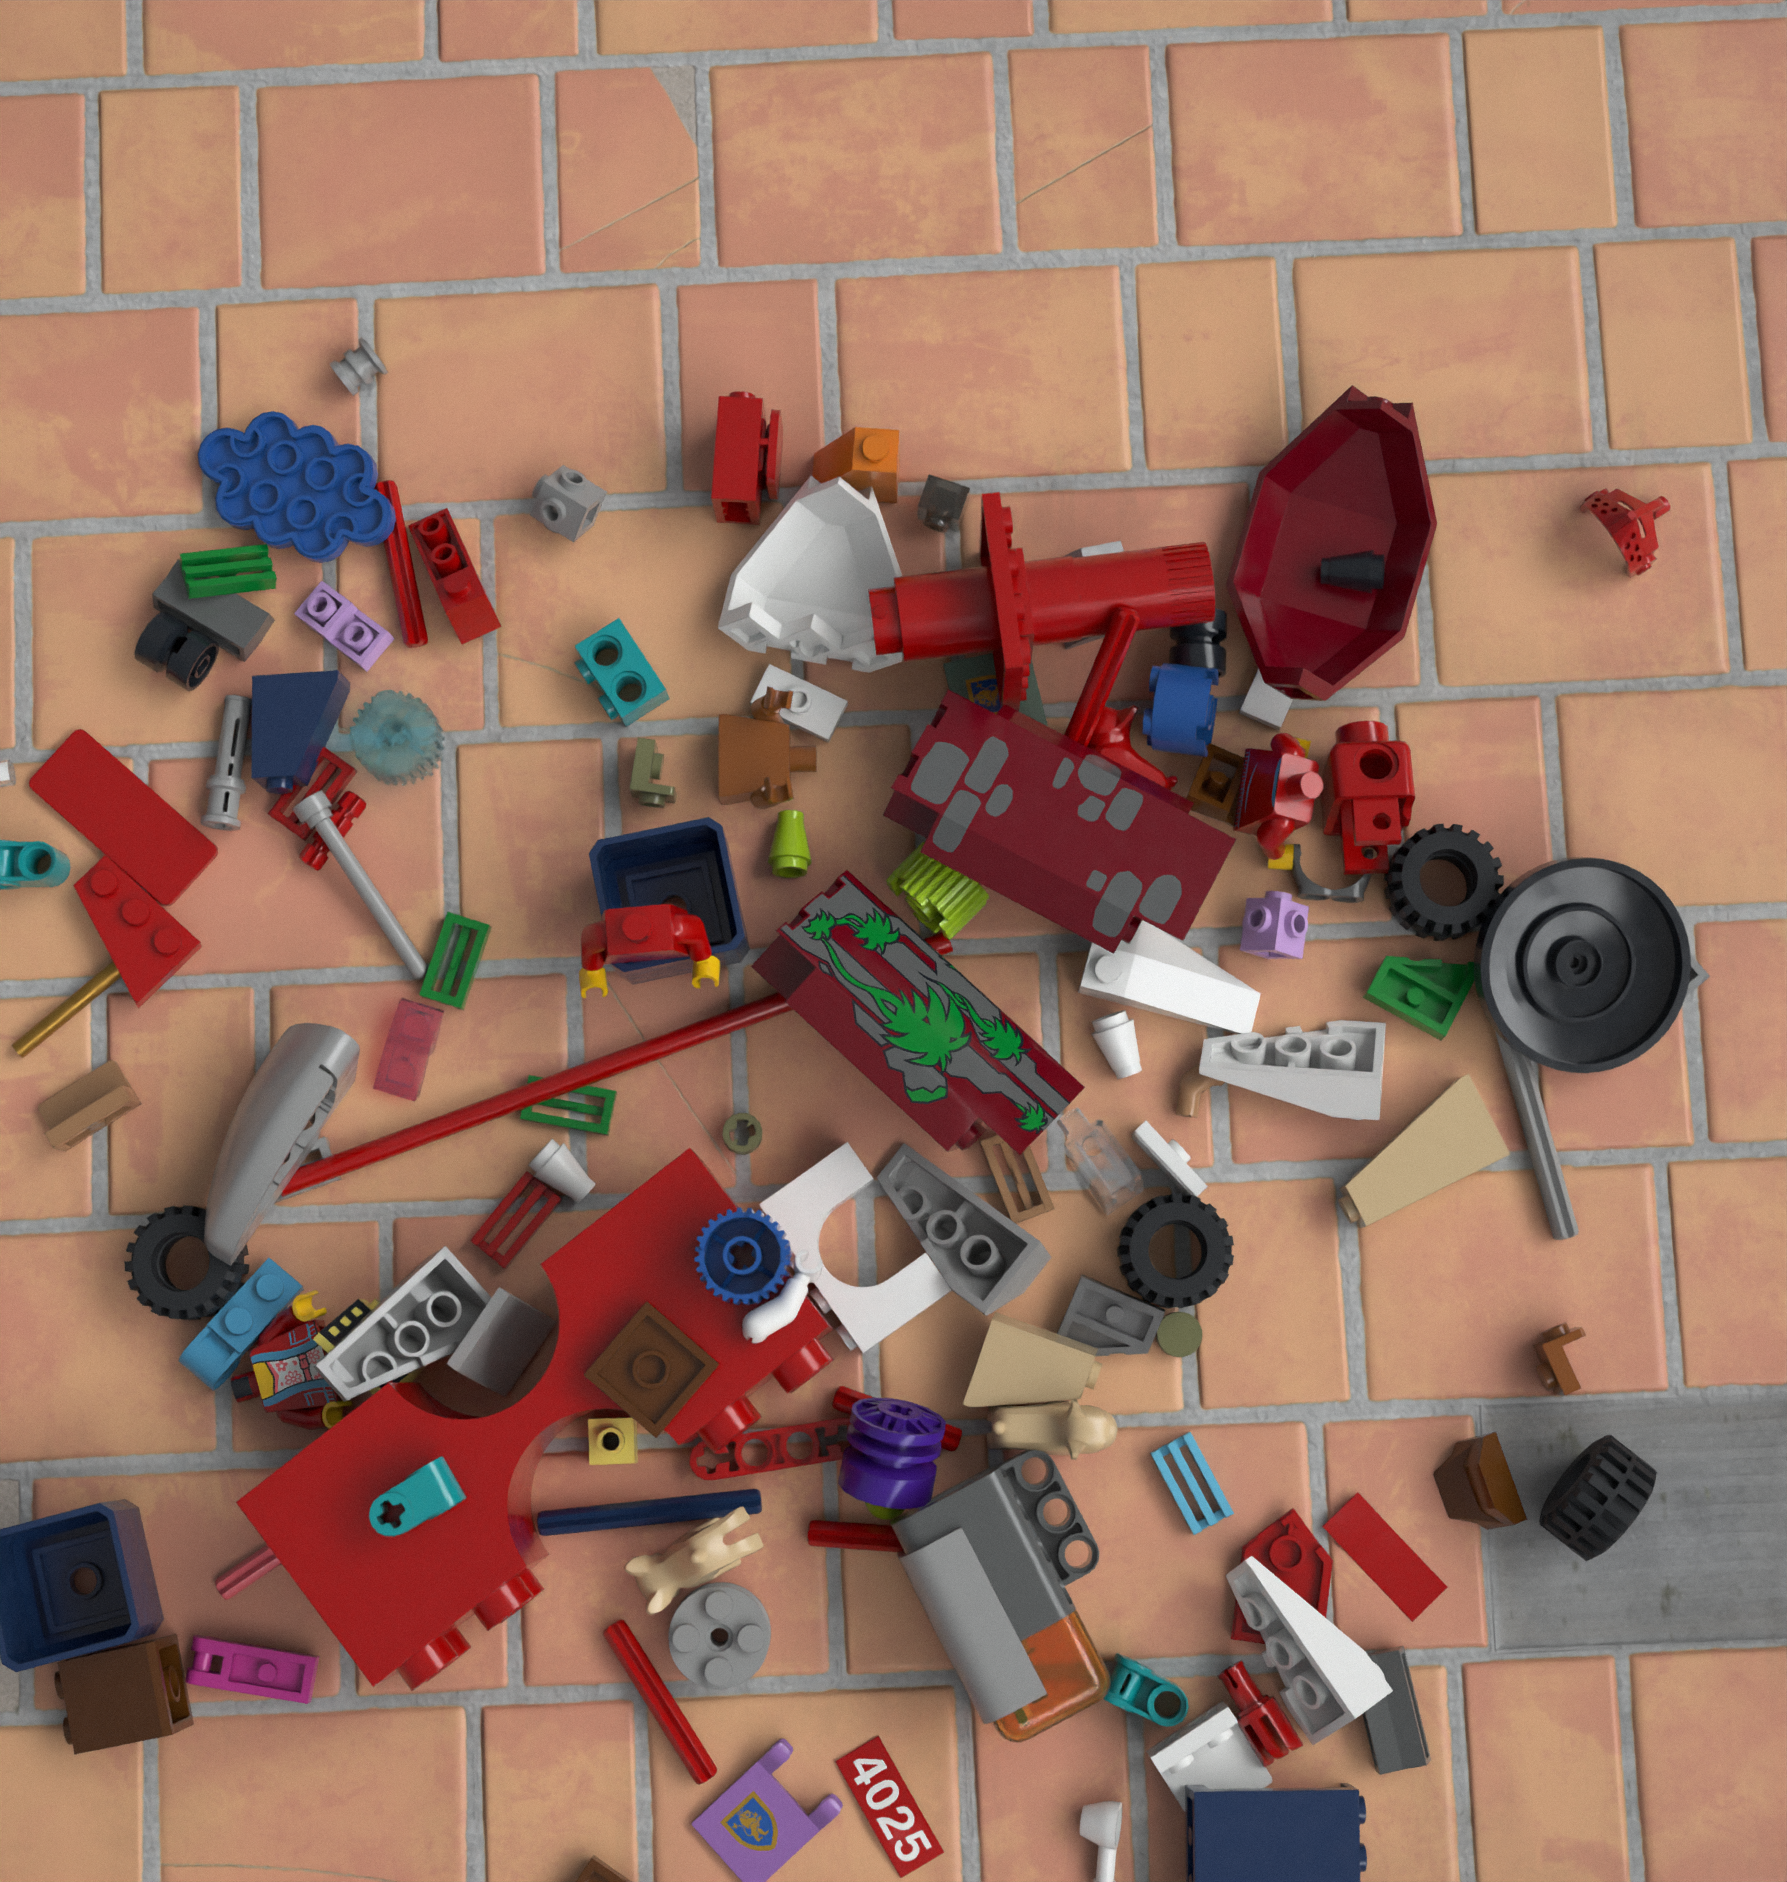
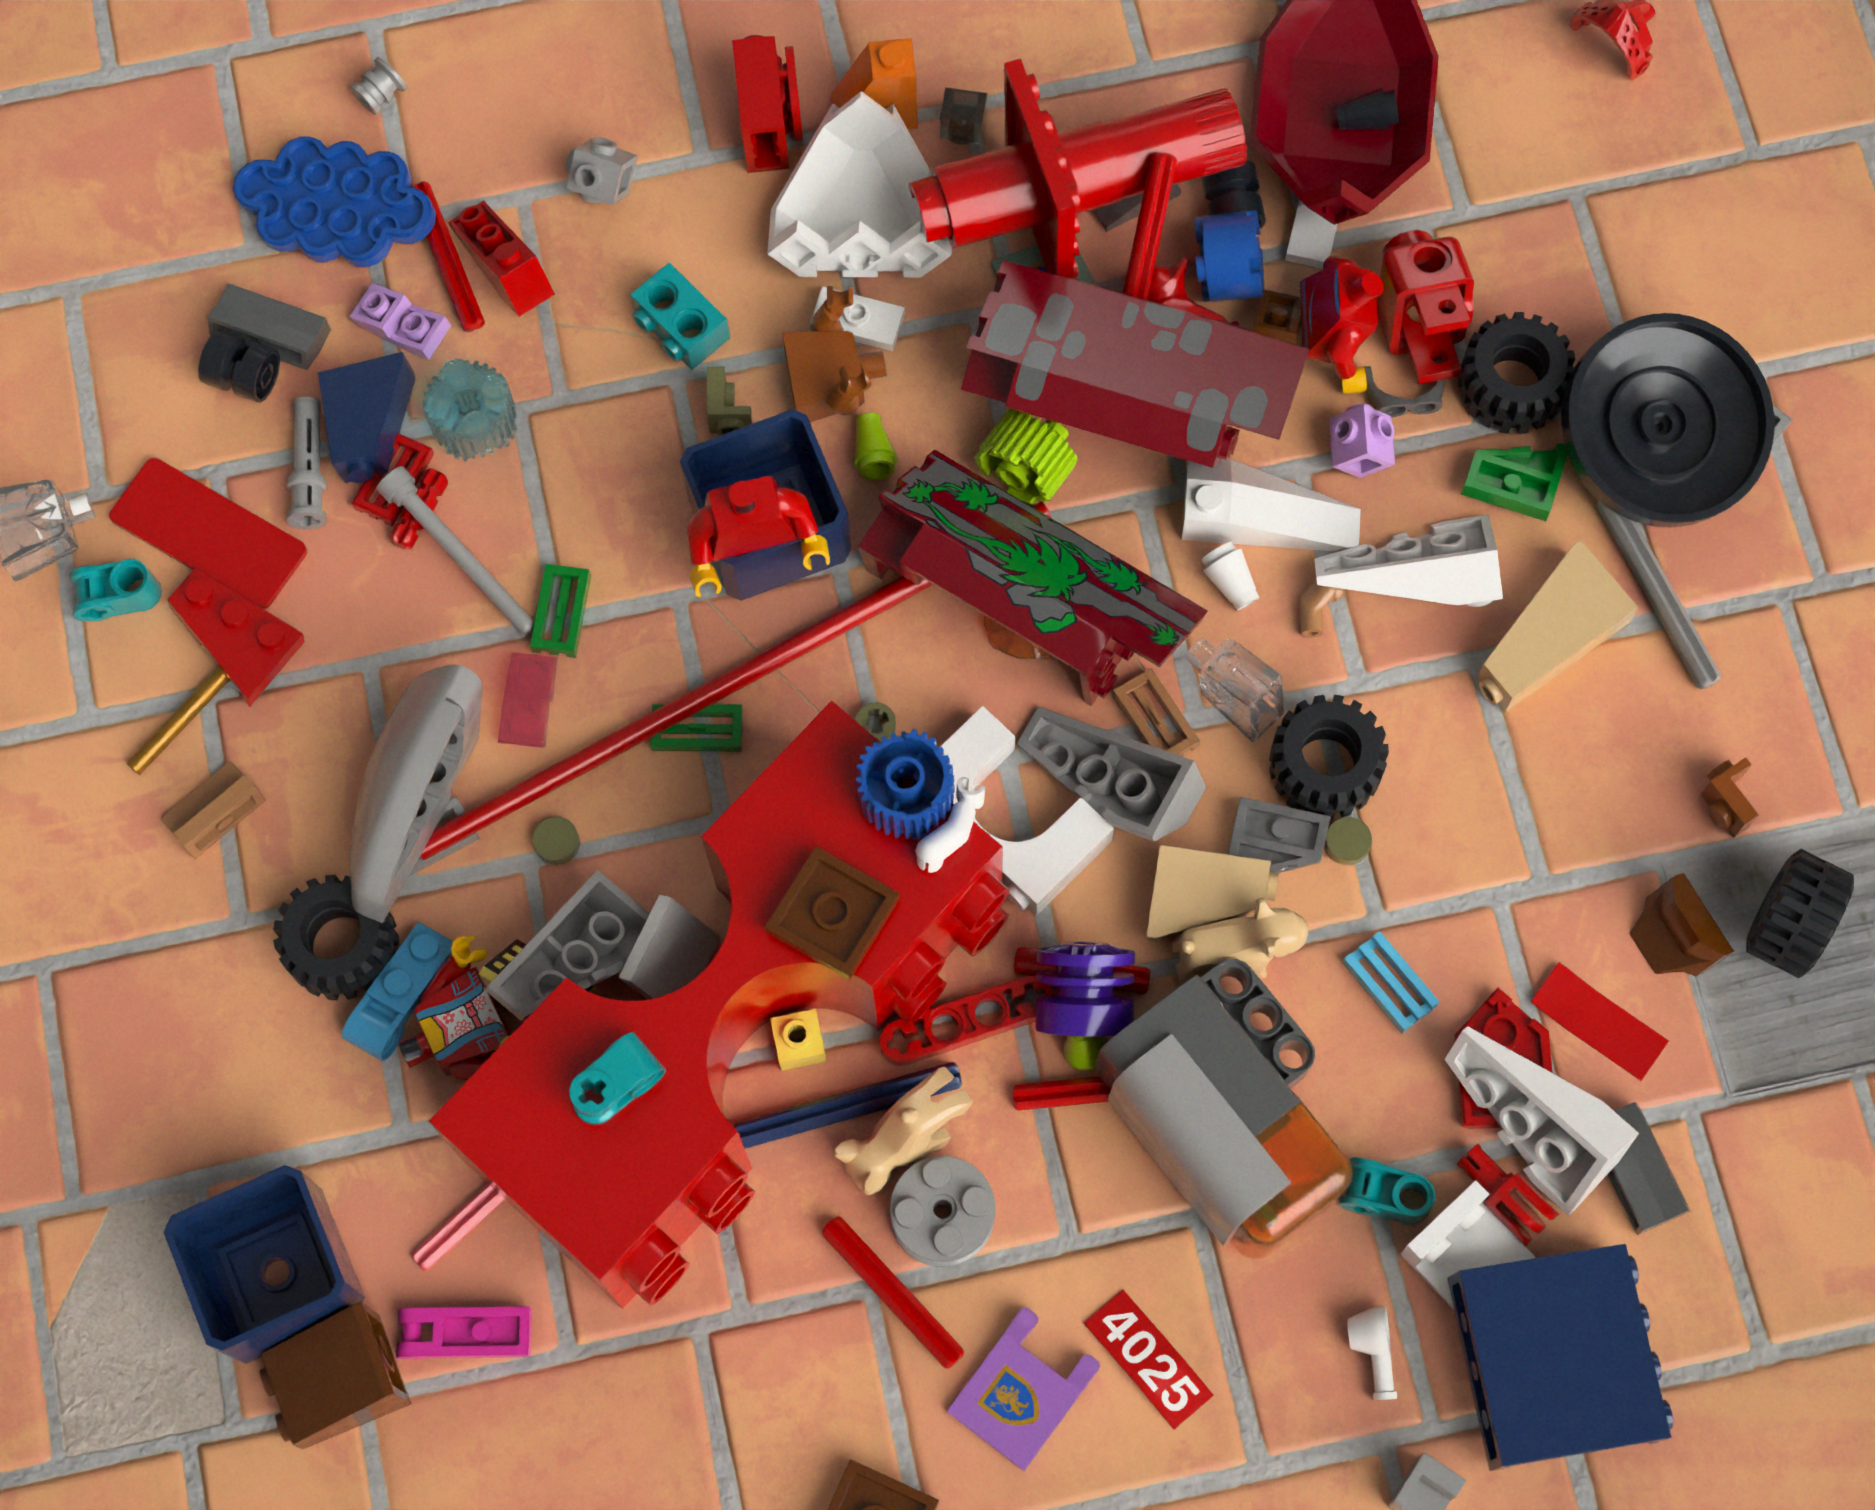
camera: 10 degrees left, 10 degrees down
green tile [179,544,277,599] -> none
red tile [470,1171,563,1269] -> none
white cone [528,1139,596,1203] -> none
white plate [1131,1121,1208,1197] -> none
none -> olive tile [532,817,580,865]

